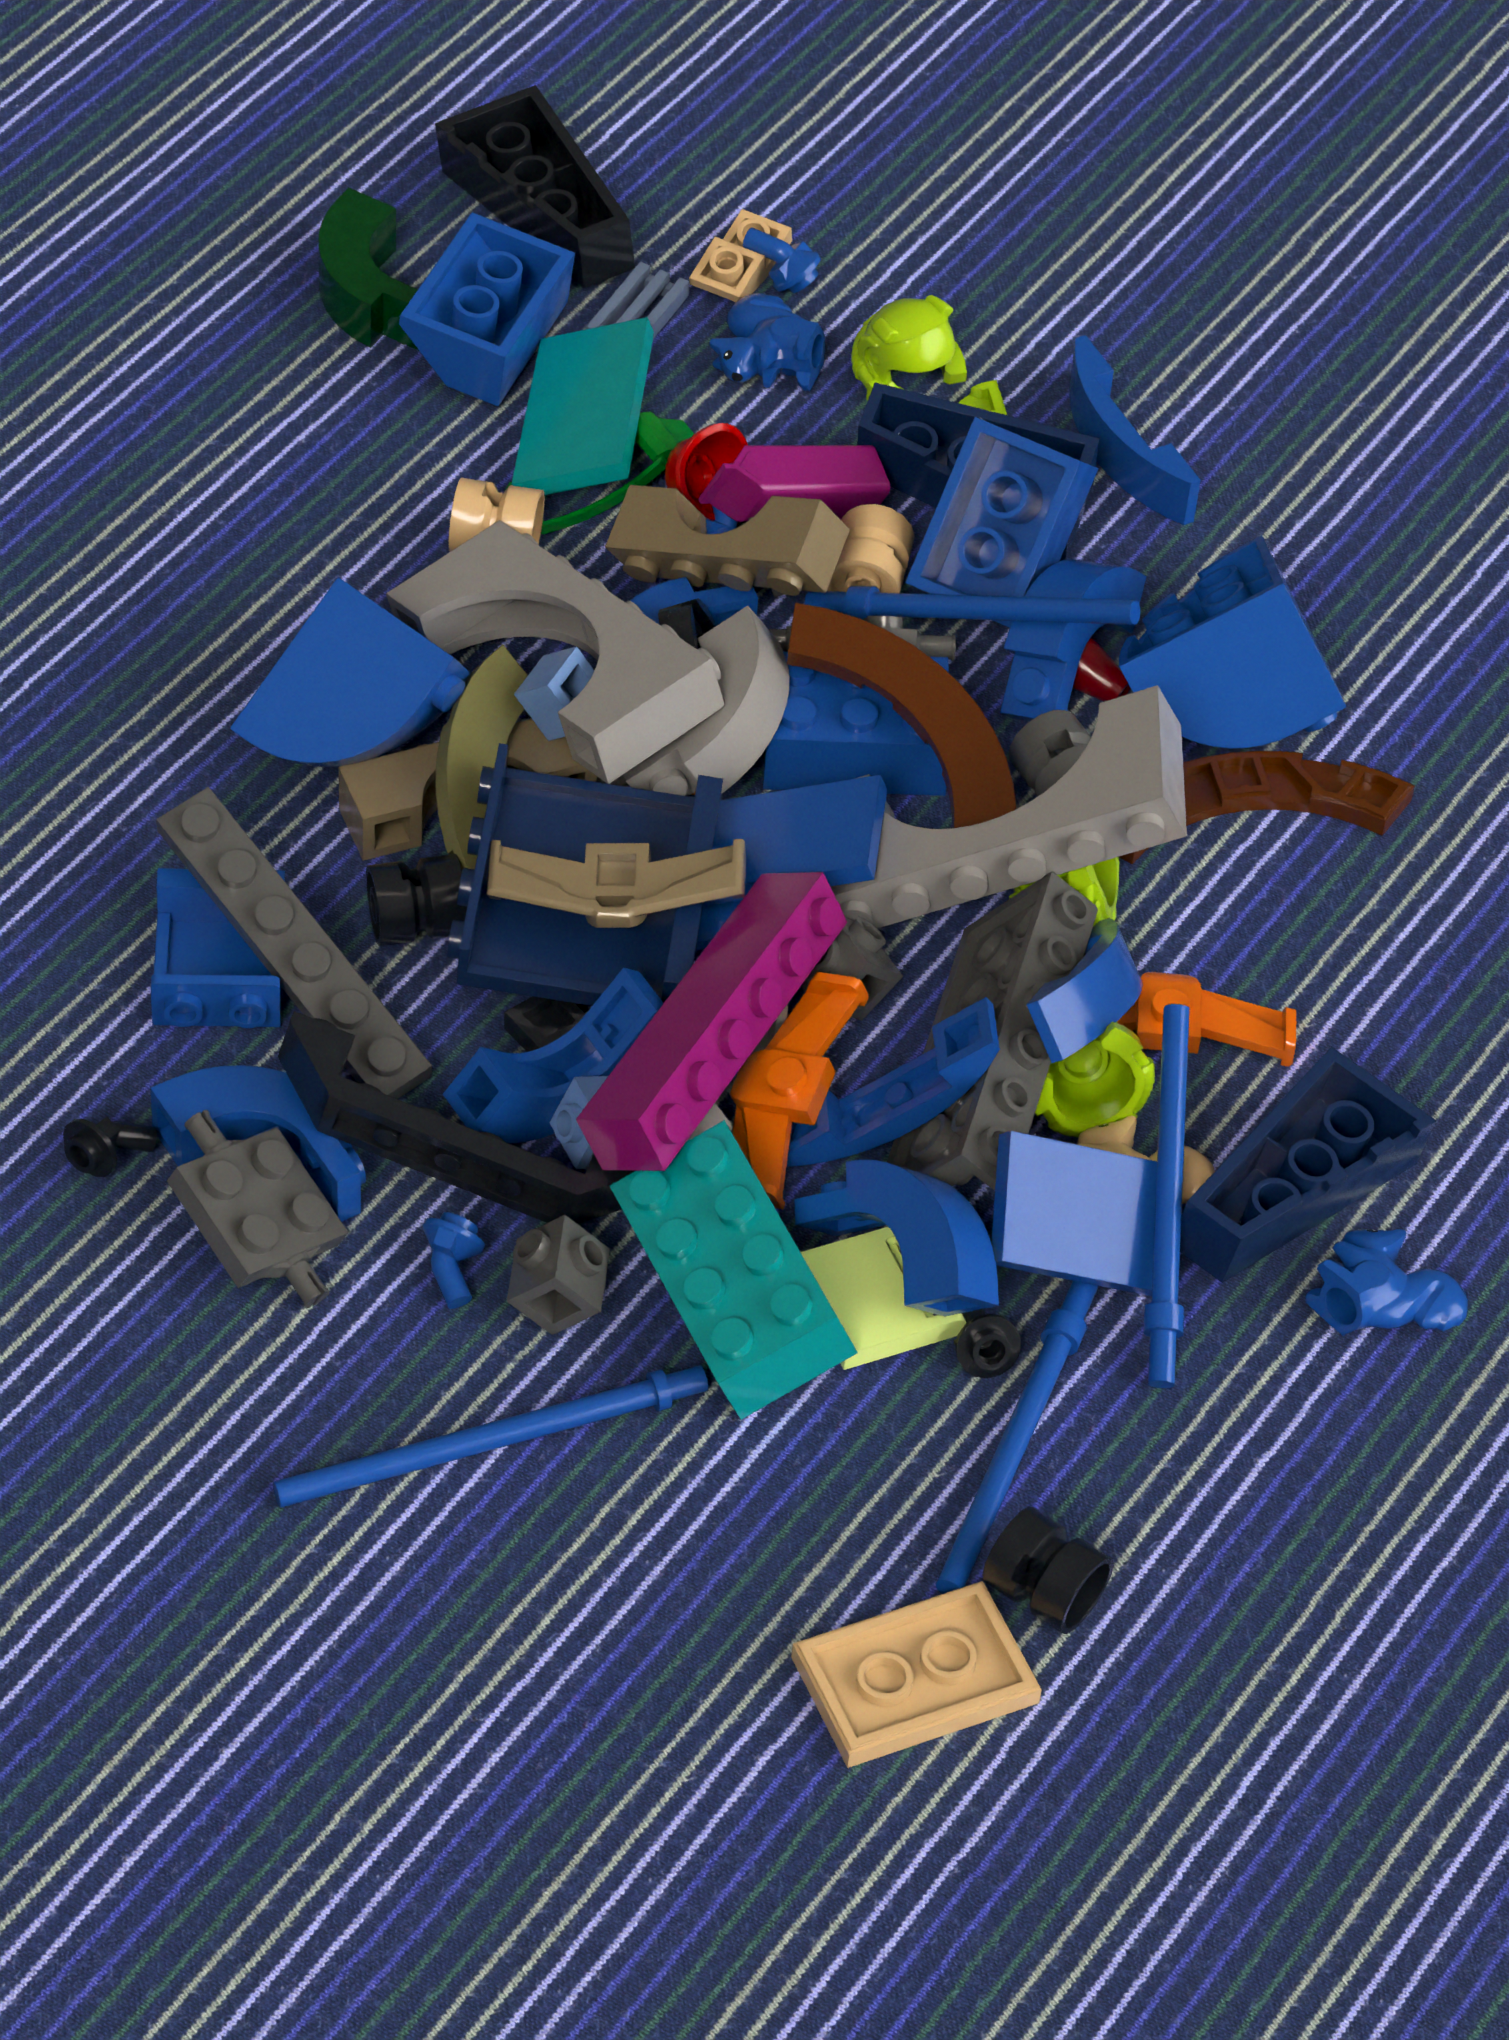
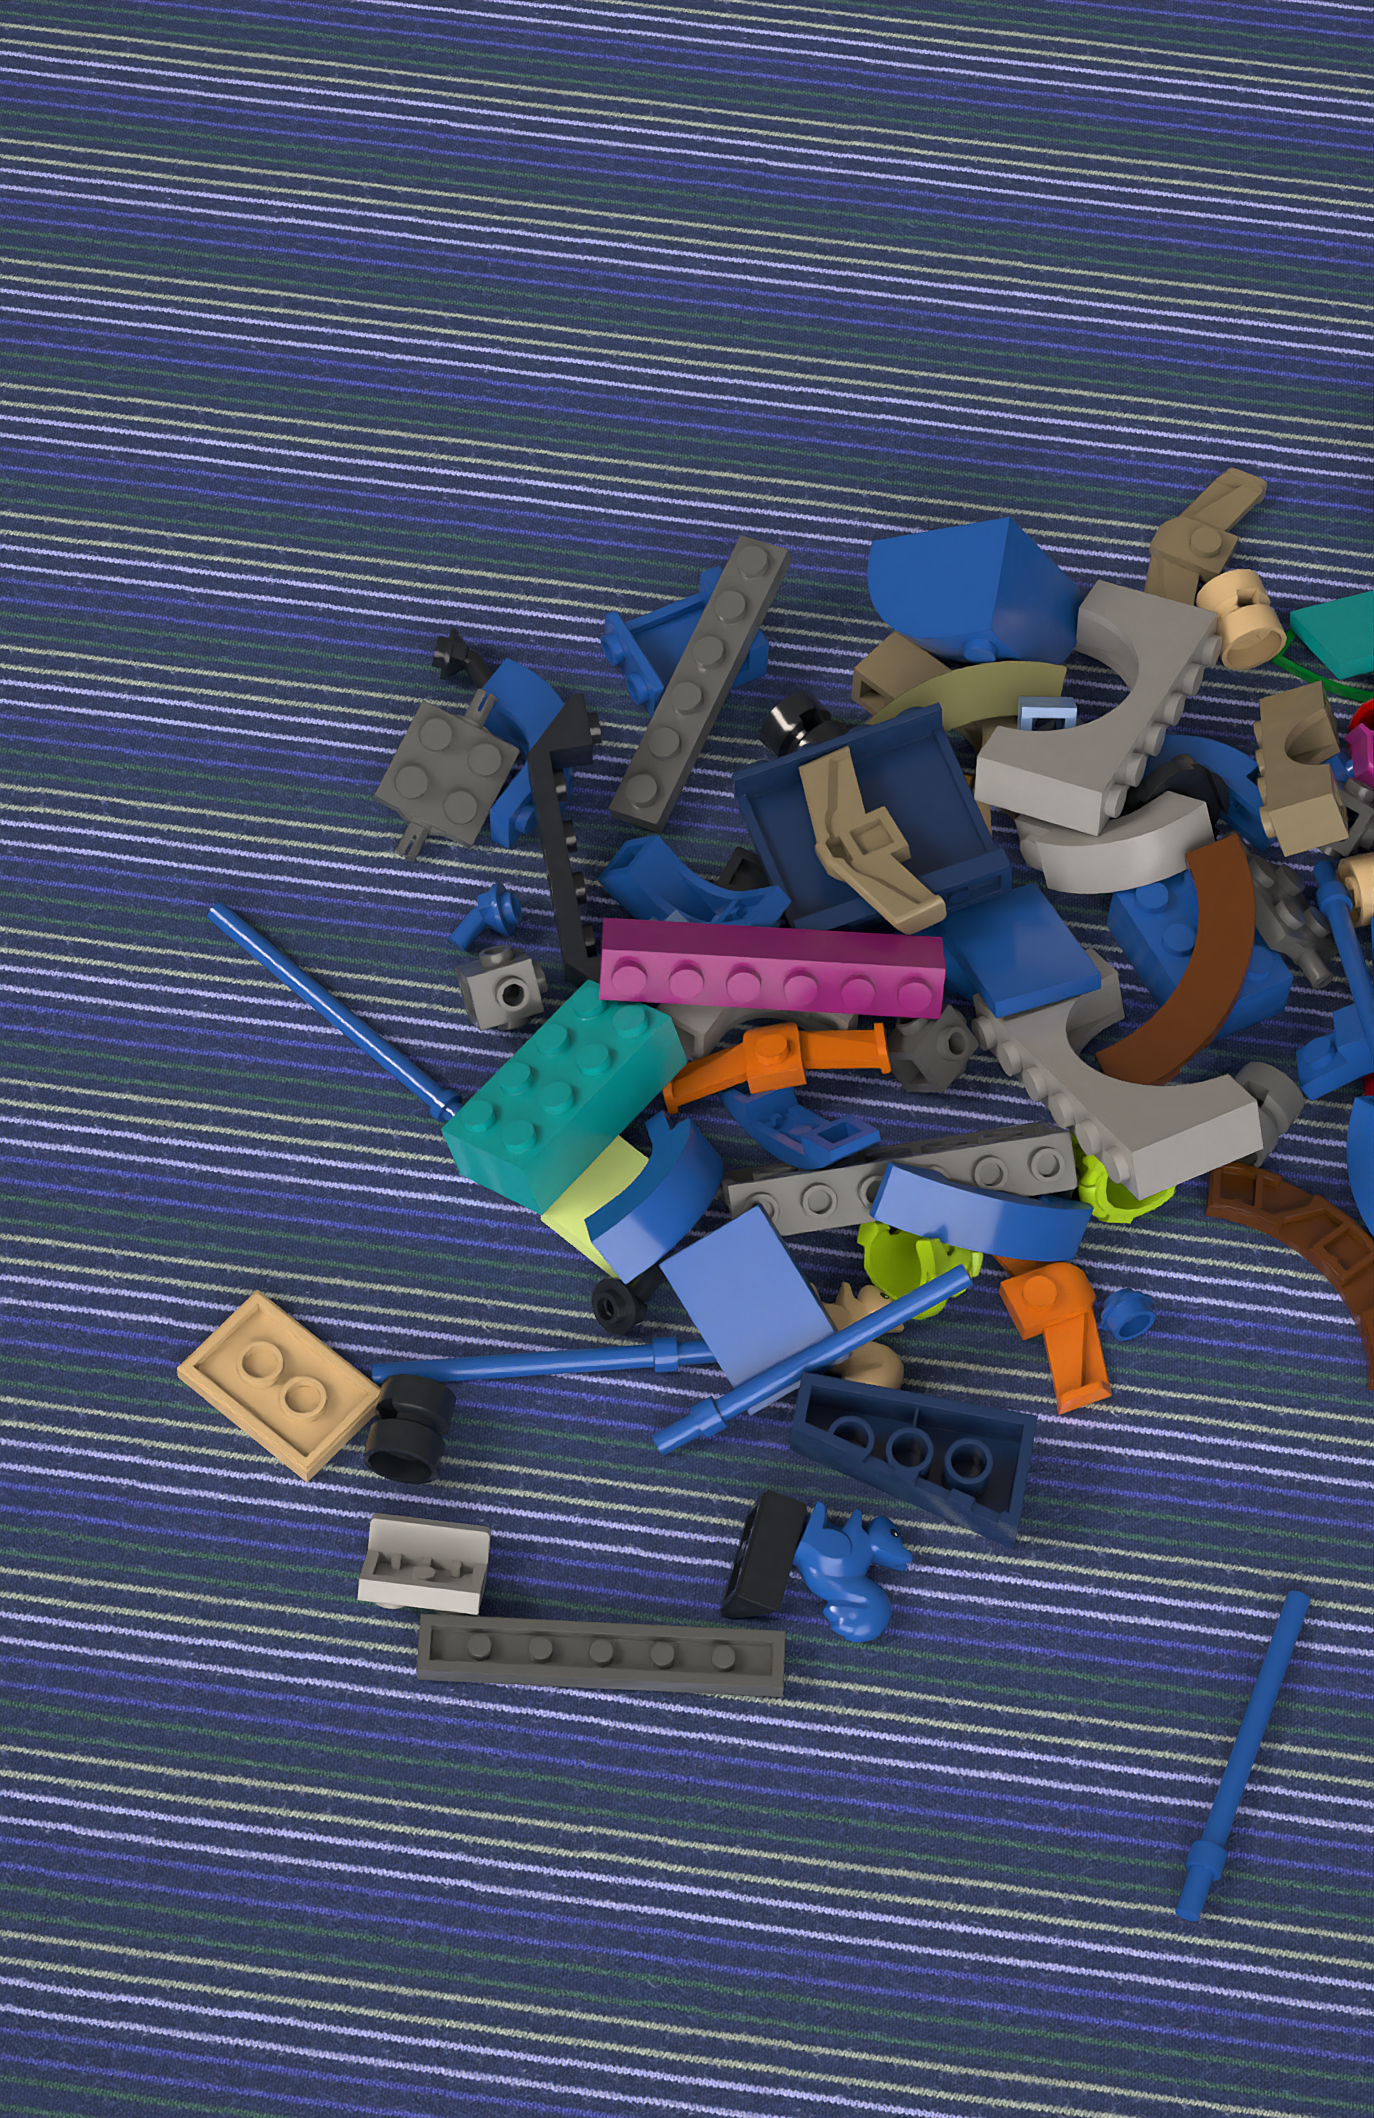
camera: 65 degrees right, 10 degrees up
none -> light grey bracket [357,1513,491,1615]
none -> dark grey plate [416,1614,785,1697]
none -> black slope [719,1490,807,1619]
none -> blue plate [1101,1288,1156,1341]
none -> dark tan plate [1144,467,1267,606]

